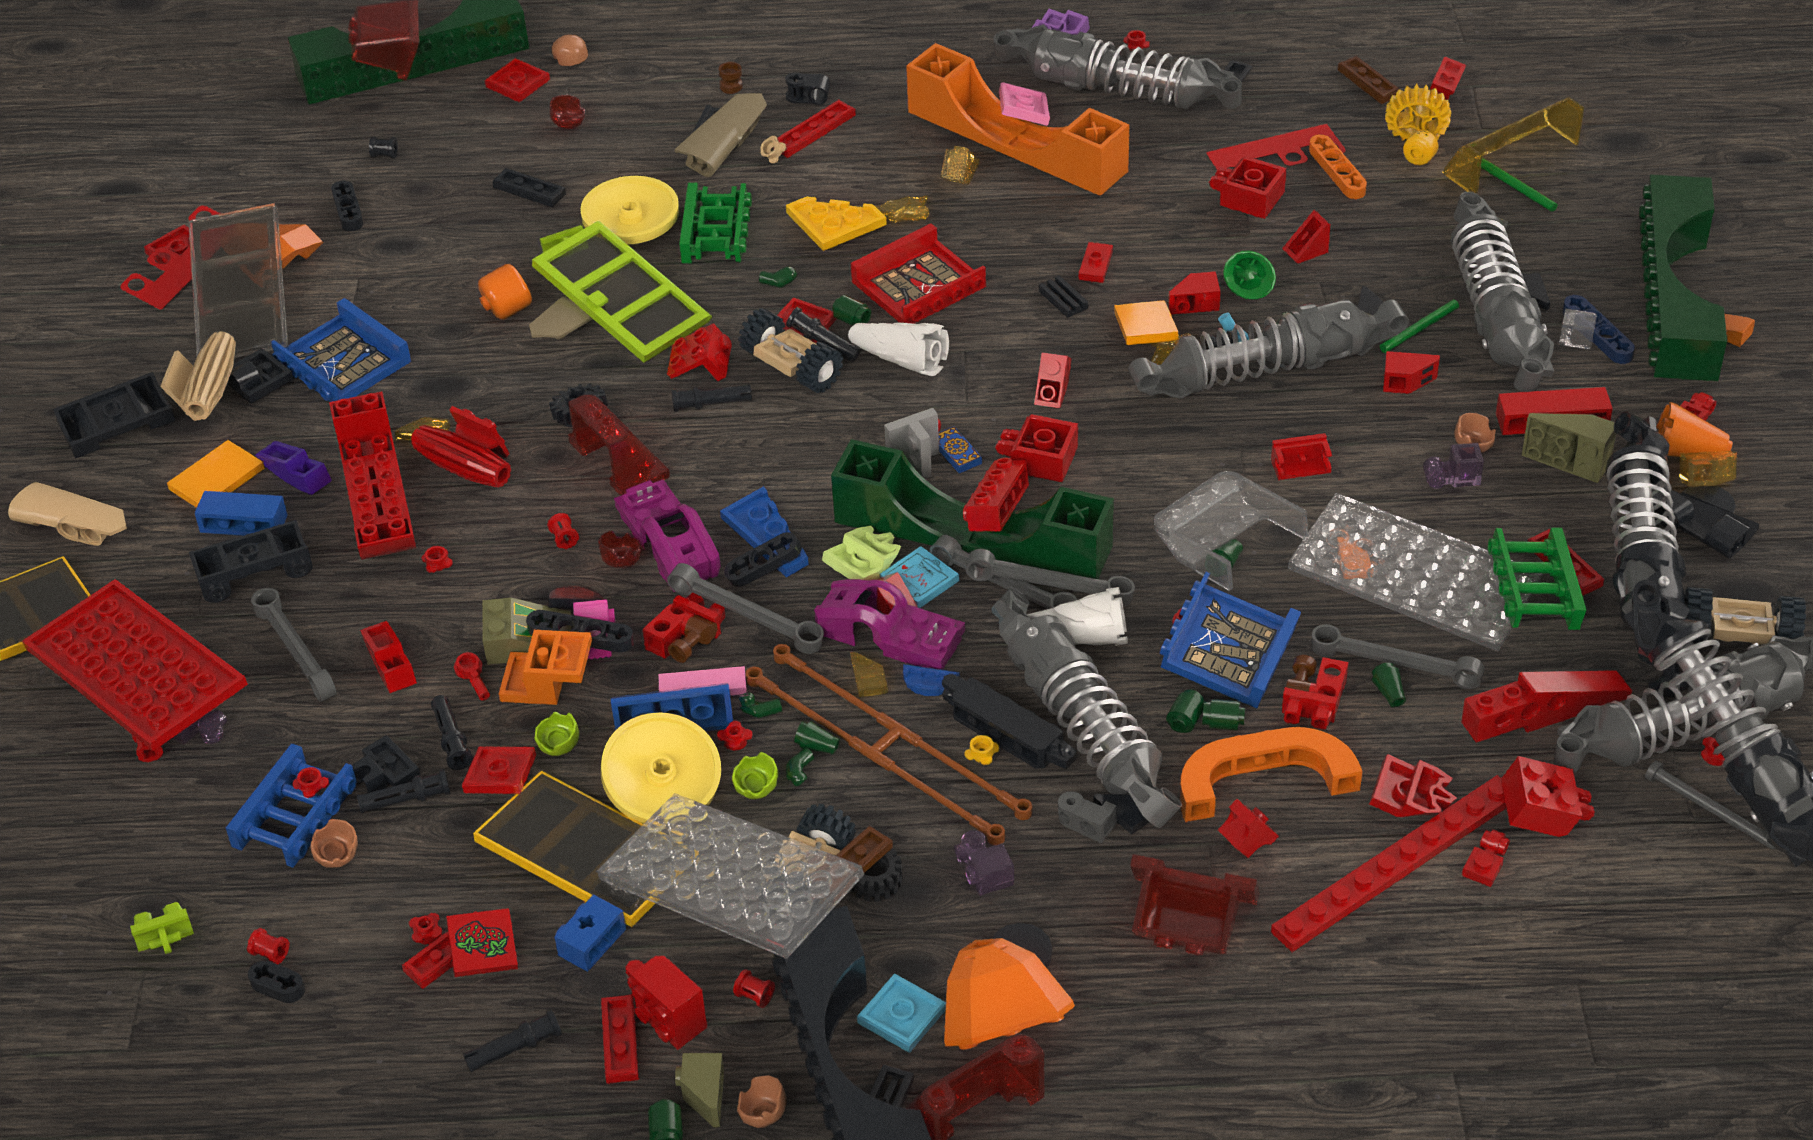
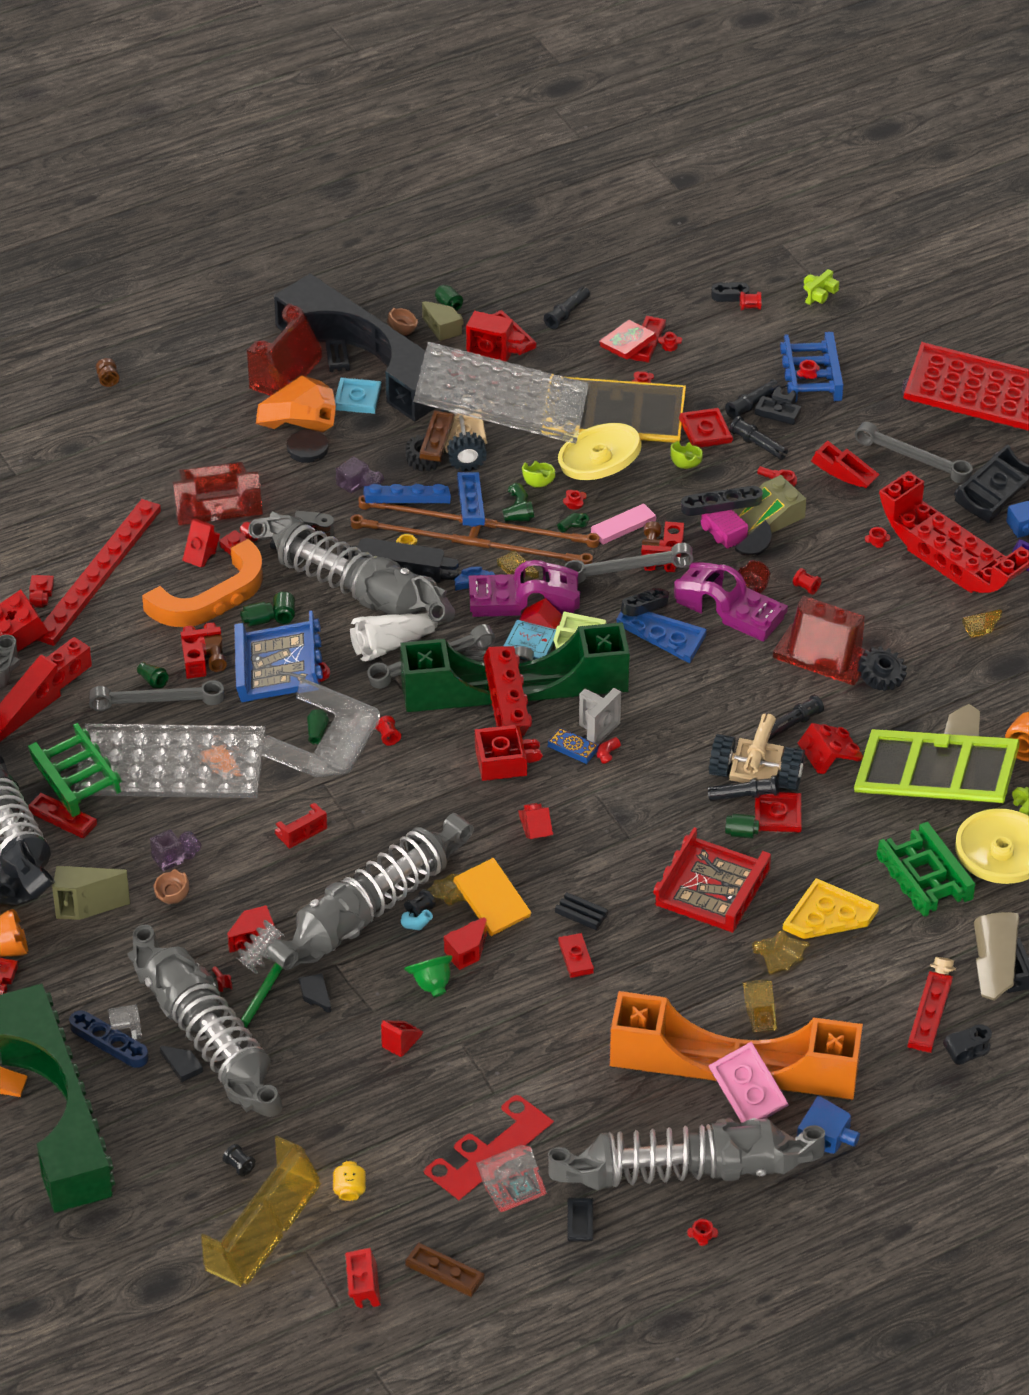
camera: 150 degrees right, 0 degrees up
nougat hair [310,819,358,868] -> none
red plate [411,406,511,488] -> none
orange bracket [499,630,592,705] -> none
blue brick [554,894,626,972] -> none
blue slope [611,683,733,731] -> none
dark green arm [759,267,797,288] -> none
white cone [848,323,949,376] -> none
medium lavender slope [1032,9,1090,35] -> none
red hinge [1208,156,1286,219] -> none
orange beam [1309,135,1367,199] -> none
red plate [1369,754,1457,817] -> none
yellow gear [1385,84,1451,141] -> none
green bar [1478,158,1558,212] -> none
red brick [1496,387,1613,435] -> none
none -> red hand [212,966,233,992]
none -> red plate [219,522,258,555]
none -> black bush [222,1144,256,1177]
none -> clear piece [236,920,285,974]
none -> blue plate [363,484,451,503]
none -> red bush [375,716,401,746]
none -> blue plate [457,472,485,527]
none -> clear slope [476,1145,547,1212]
none -> red plate [632,372,654,383]
none -> tan pin [743,714,776,774]
none -> blue torso [797,1096,860,1154]

